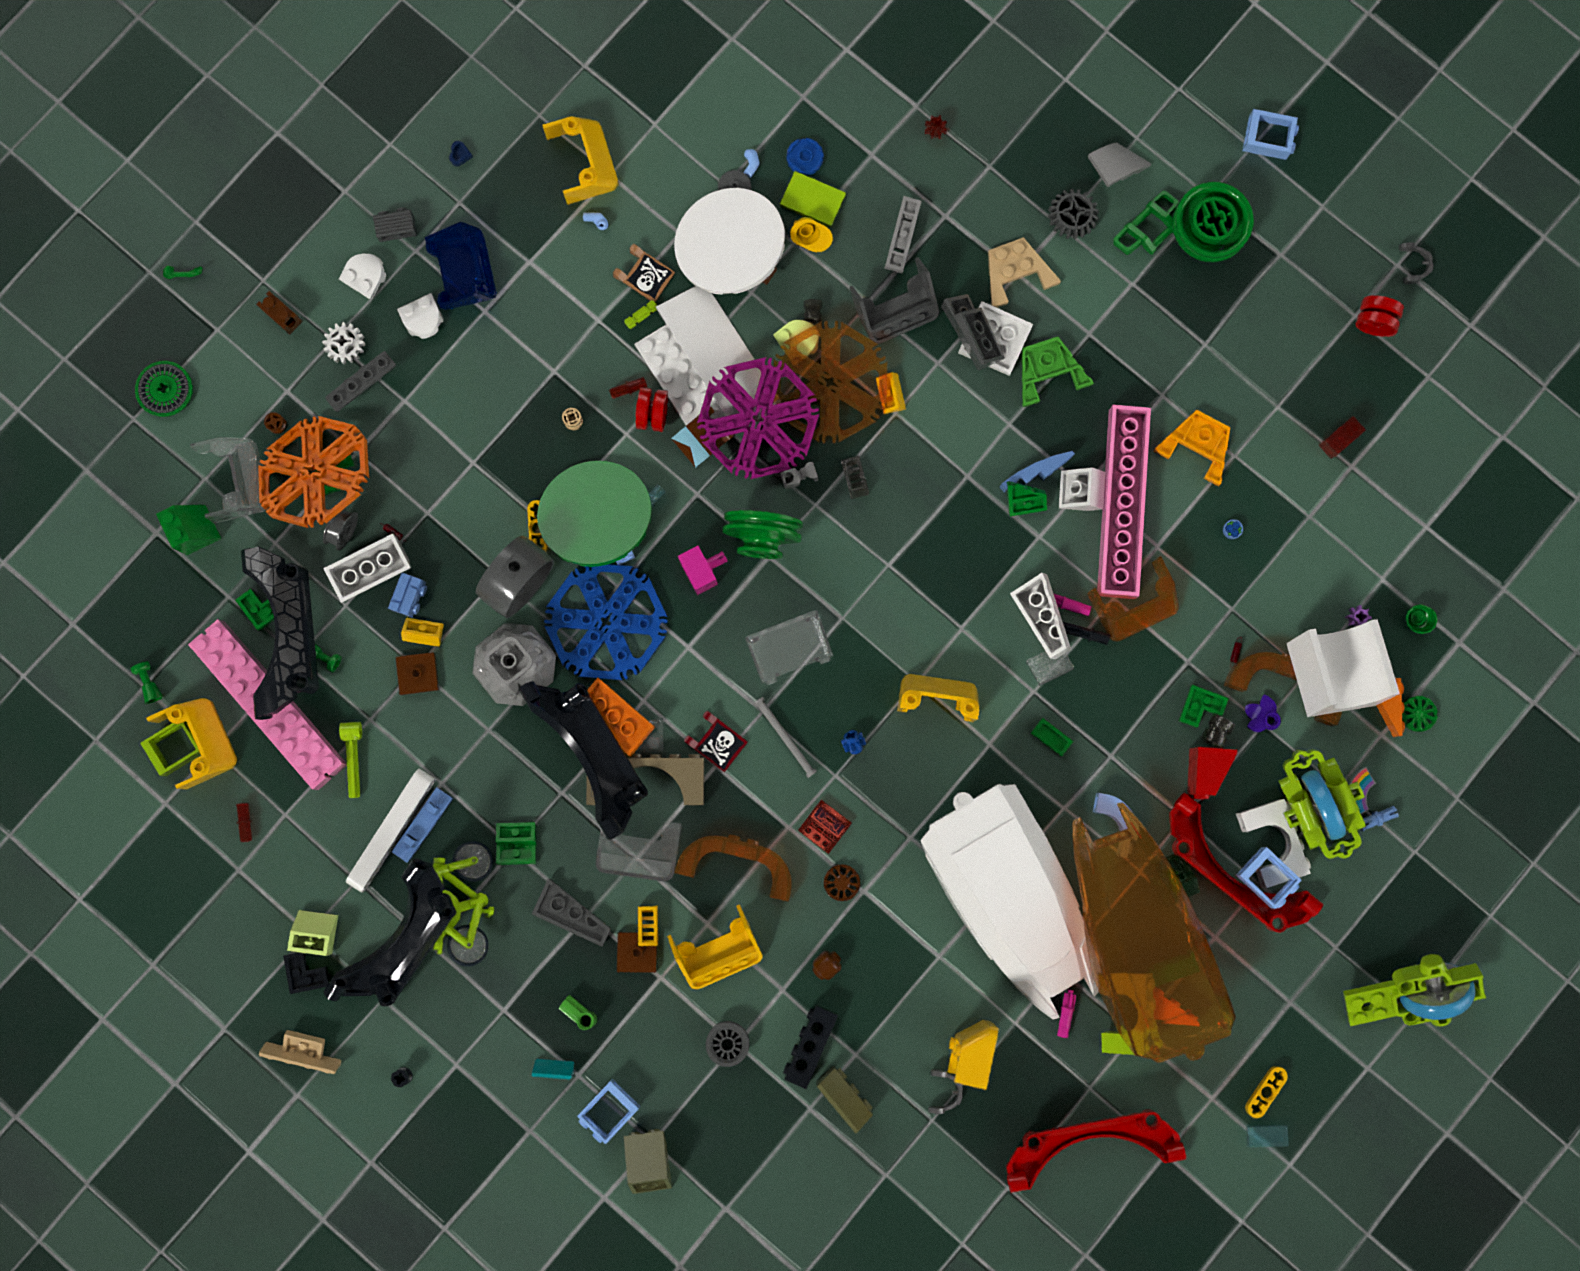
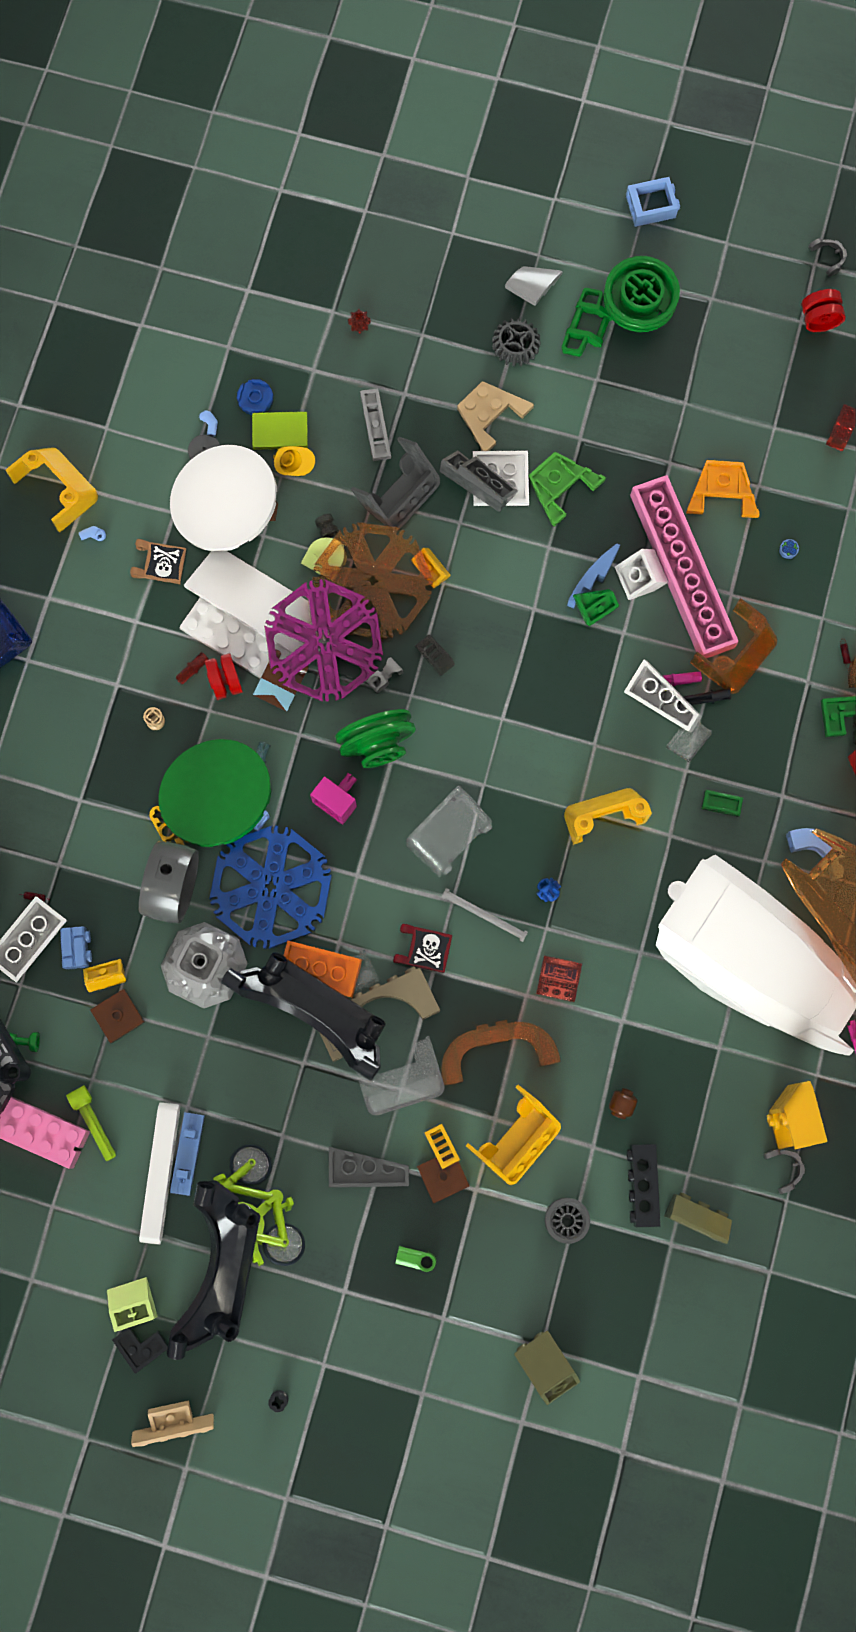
camera: 25 degrees left, 5 degrees down
clear red axle [236,803,252,842] -> none
green slope [496,822,536,865] -> none
teal slope [532,1059,575,1080] -> none
light blue window [577,1079,640,1144] -> none
lime axle [624,300,657,329] -> none
reddish brown wheel [824,864,860,901] -> none

